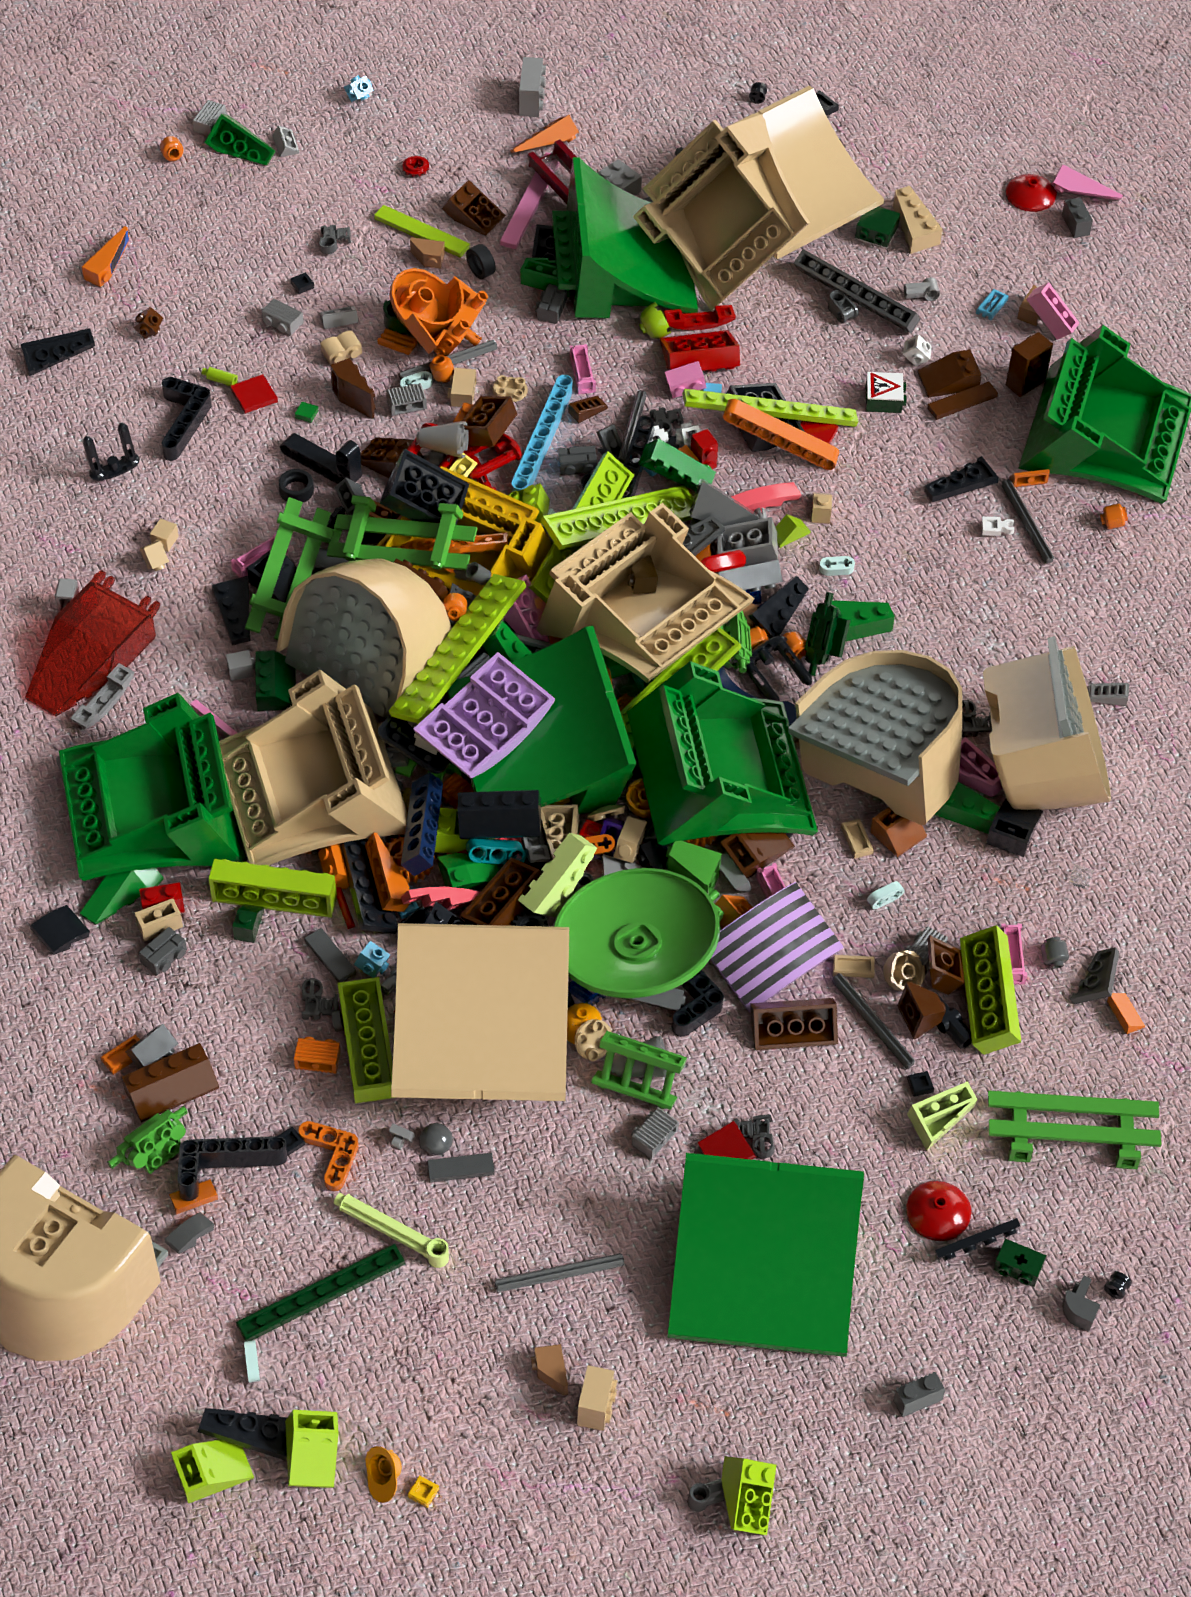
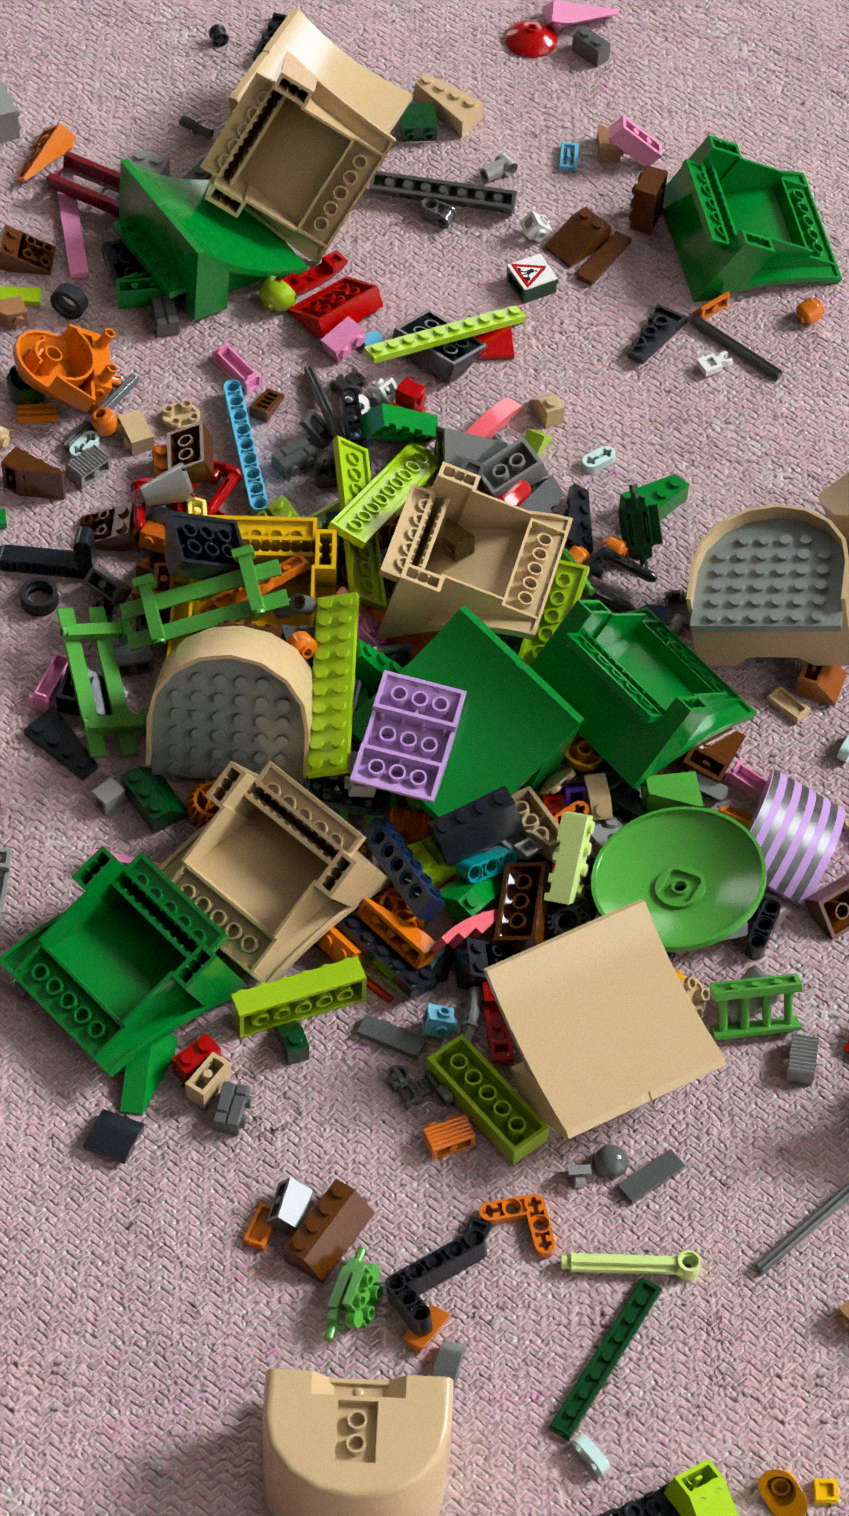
camera: 30 degrees left, 0 degrees up
orange beam [723,399,839,470] -> none

